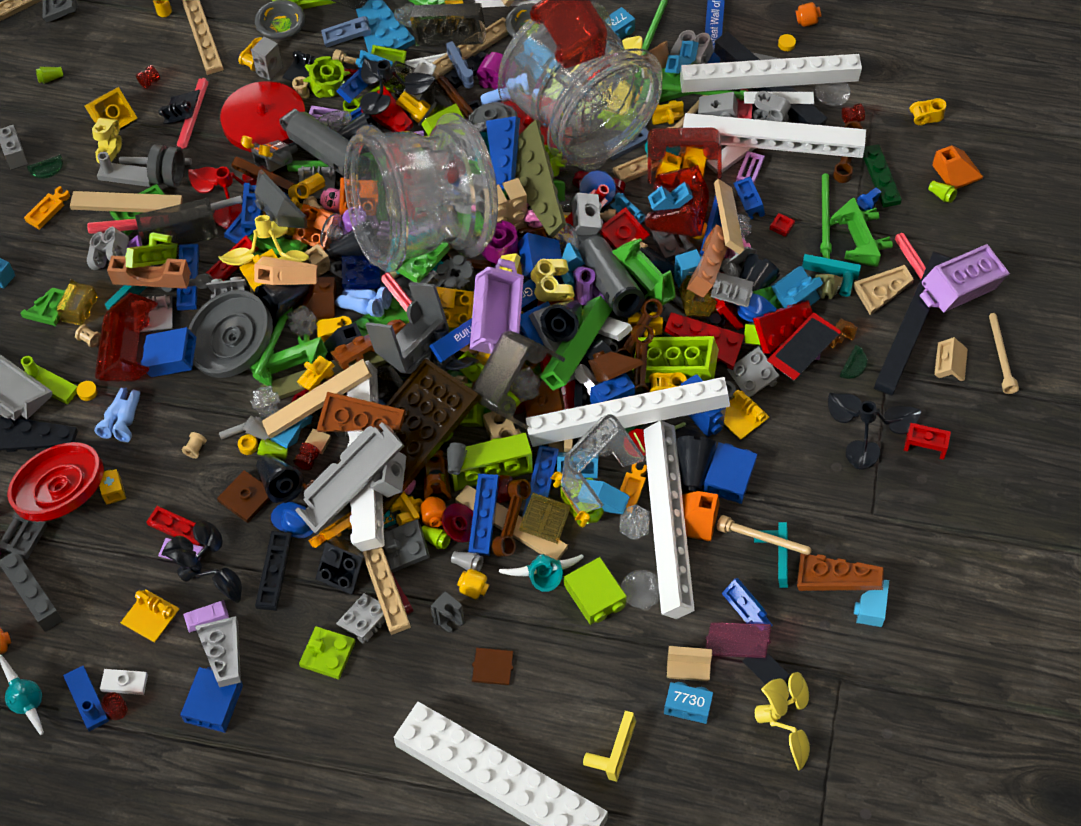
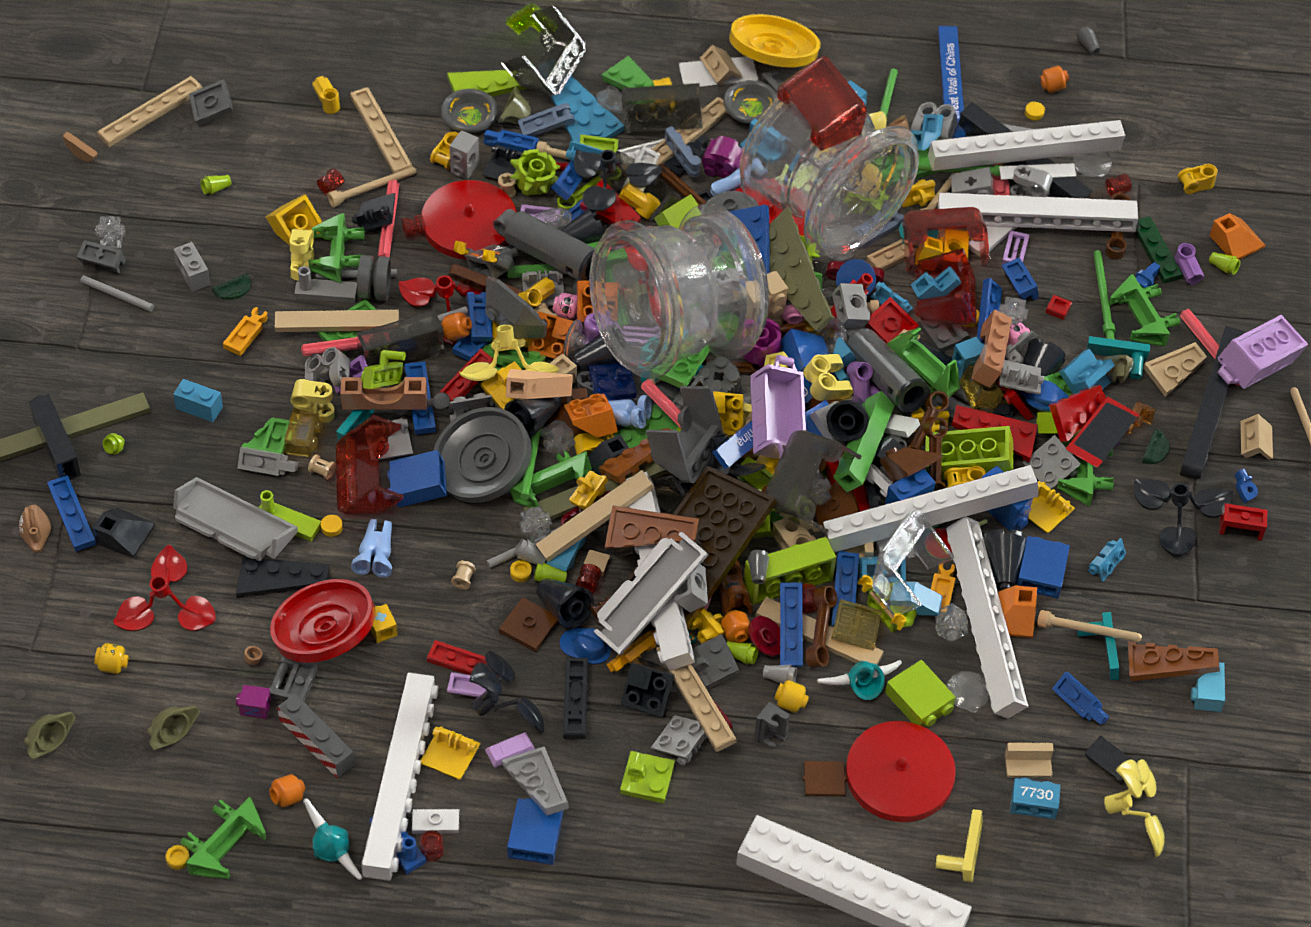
camera: 10 degrees left, 5 degrees down
clear pink piece [705,623,772,658] -> none
tan tile [714,179,744,254] -> none
none -> light grey hinge [237,447,299,476]
none -> light yellow piece [290,379,335,423]
none -> bright green hose [308,213,365,283]
none -> tan piece [328,167,416,208]
none -> white brick [362,673,438,880]
none -> clear red wheel [401,214,426,238]
none -> orange head [440,312,472,341]
none -> blue hinge [484,130,539,152]
none -> olive hat [498,86,531,124]
none -> orange slope [564,394,618,438]
none -> red container [846,721,955,822]
none -> bright green hose [1057,430,1114,506]
none -> dark azure hinge [1088,538,1126,582]
none -> medium lavender piece [1174,243,1204,285]
none -> blue piece [1234,468,1258,504]

